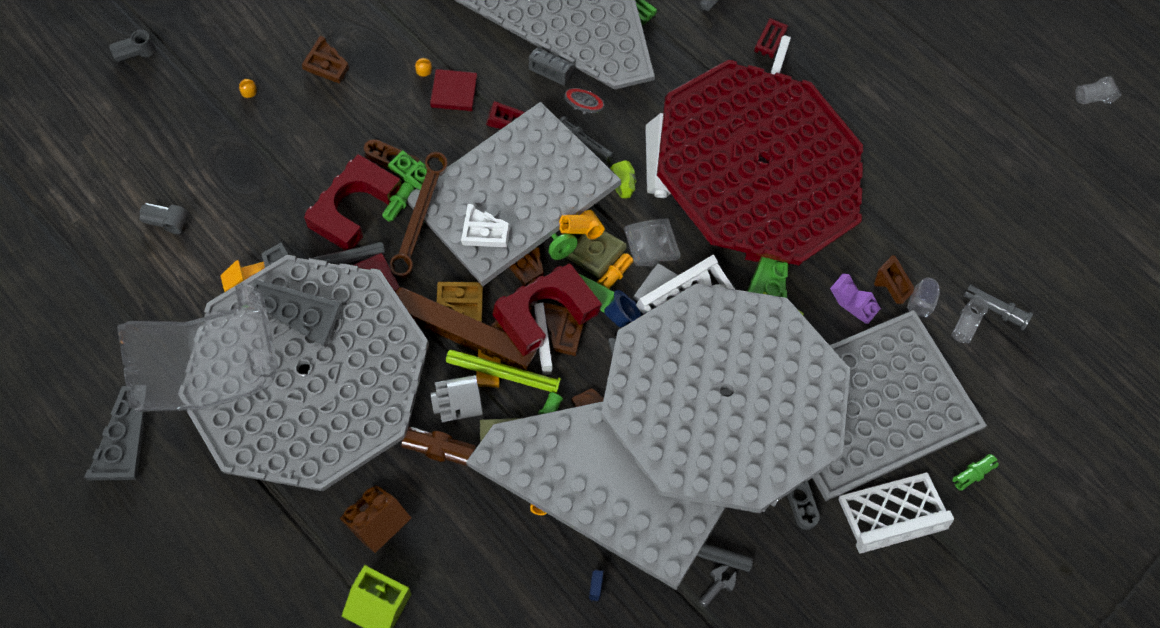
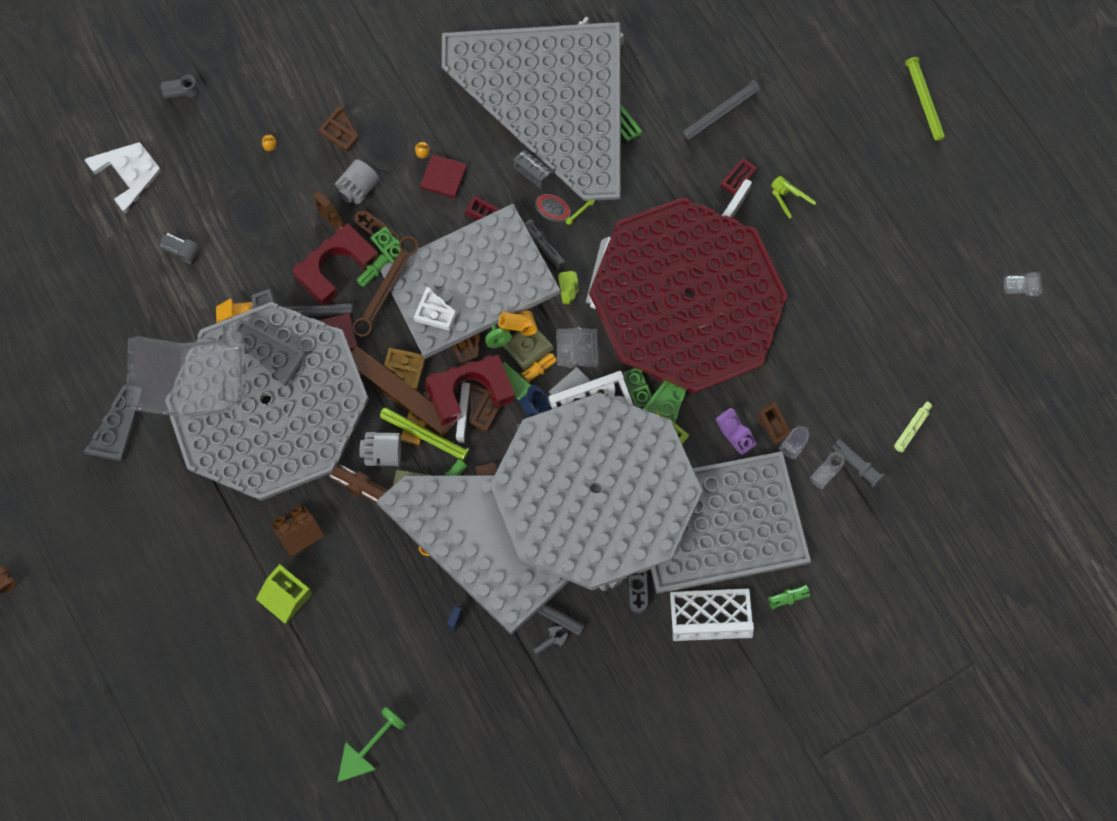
camera: 20 degrees right, 5 degrees up
none -> white wing [85,142,161,214]
none -> reddish brown wing [312,191,345,229]
none -> light grey gear [335,159,379,205]
none -> lime hinge [566,200,595,225]
none -> bright green slope [622,368,652,408]
none -> lime plant [771,176,816,219]
none -> yellowish green piece [894,402,932,452]

